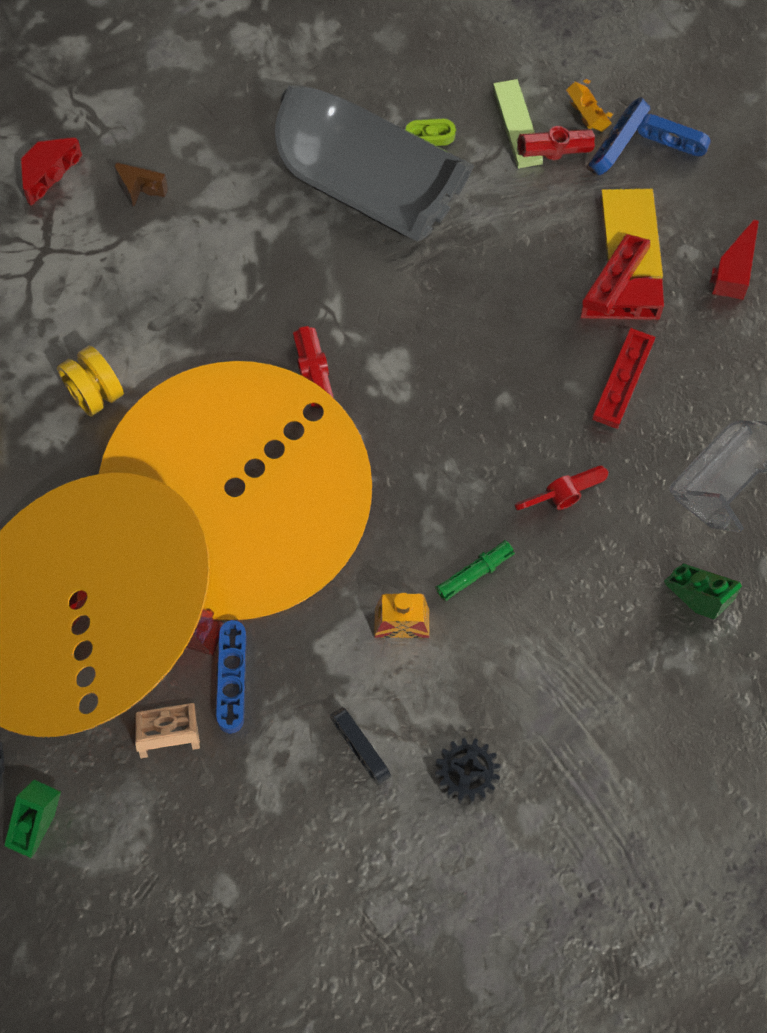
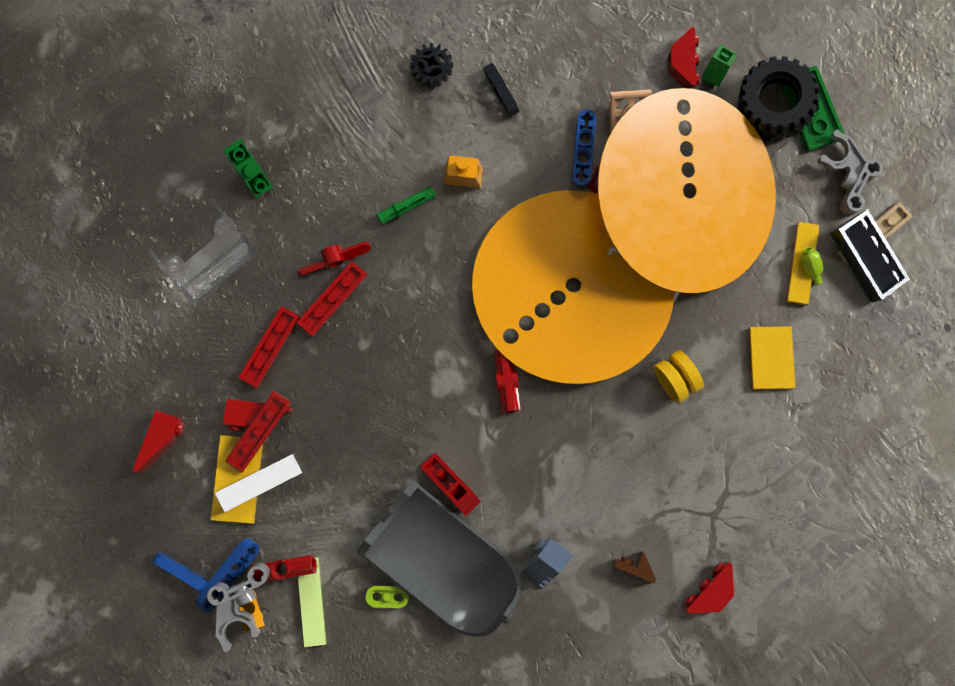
camera: 175 degrees left, 15 degrees up
none -> light grey piece [207,563,270,652]
none -> white tile [215,454,302,512]
none -> red plate [296,261,368,337]
none -> red slope [420,453,481,516]
none -> sand blue wedge [520,538,573,589]
none -> red slope [668,27,699,89]

